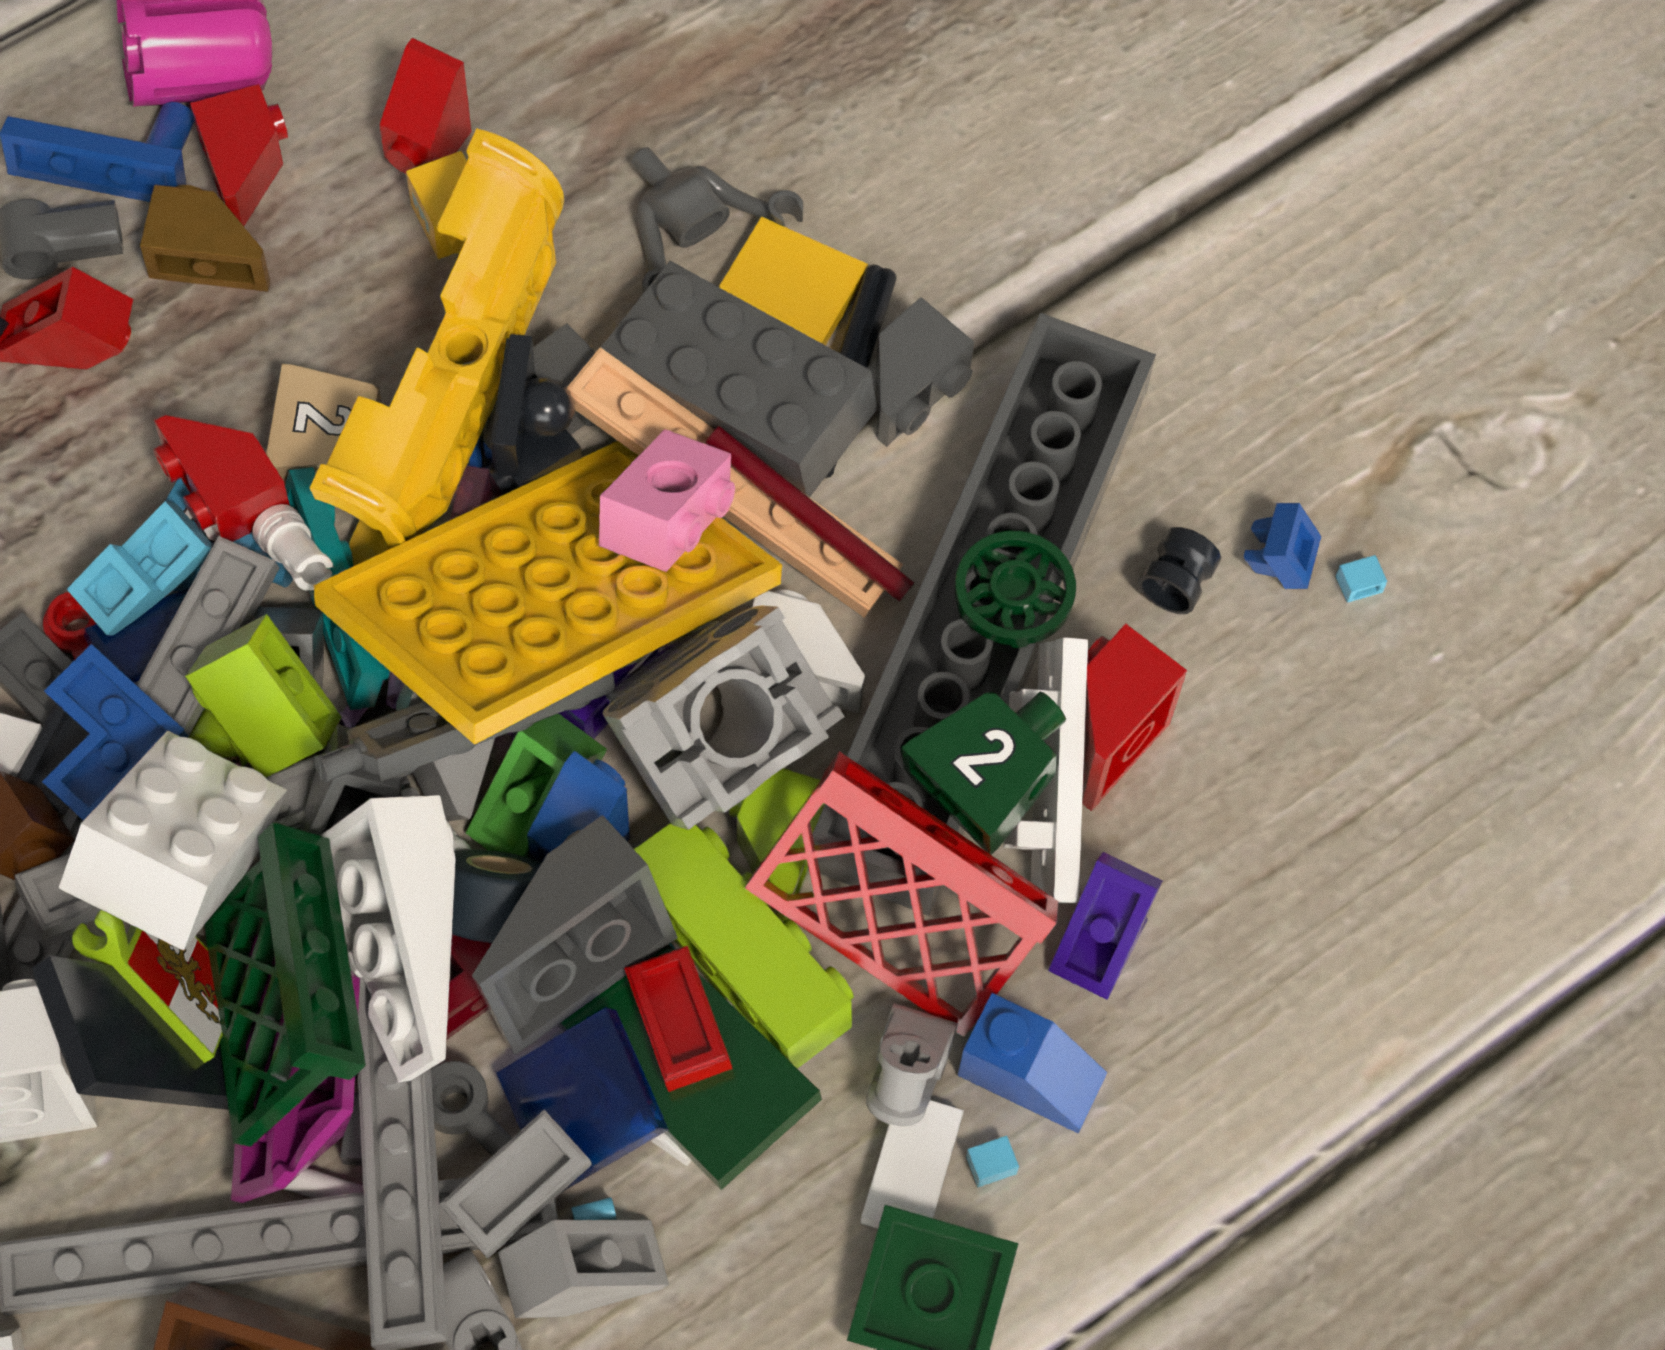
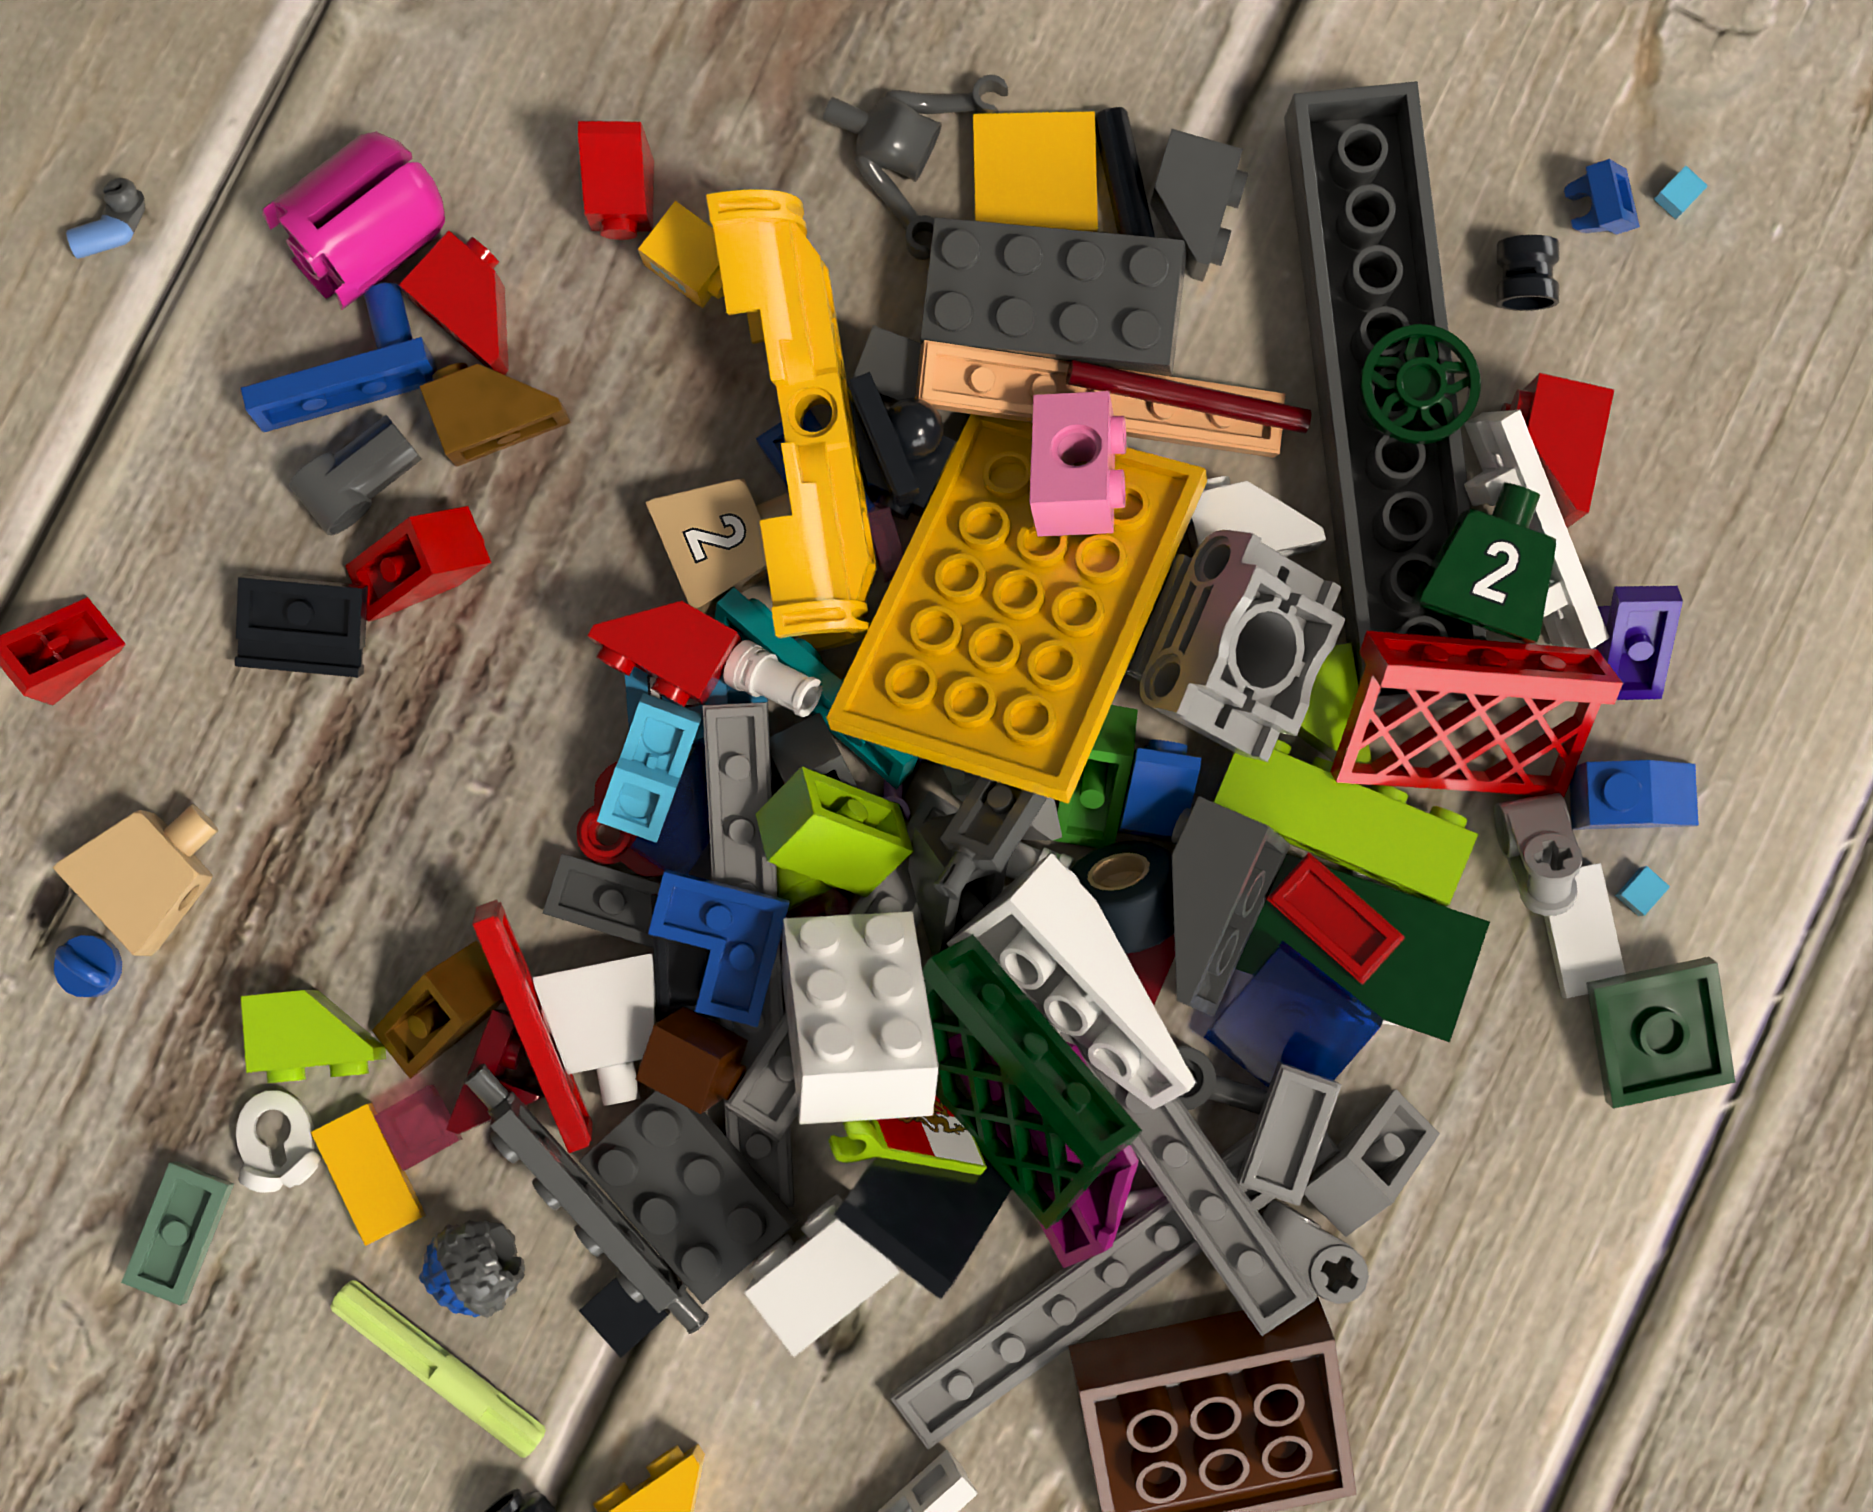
camera: 25 degrees left, 20 degrees up
medium azure piece [571,1197,617,1220] -> none

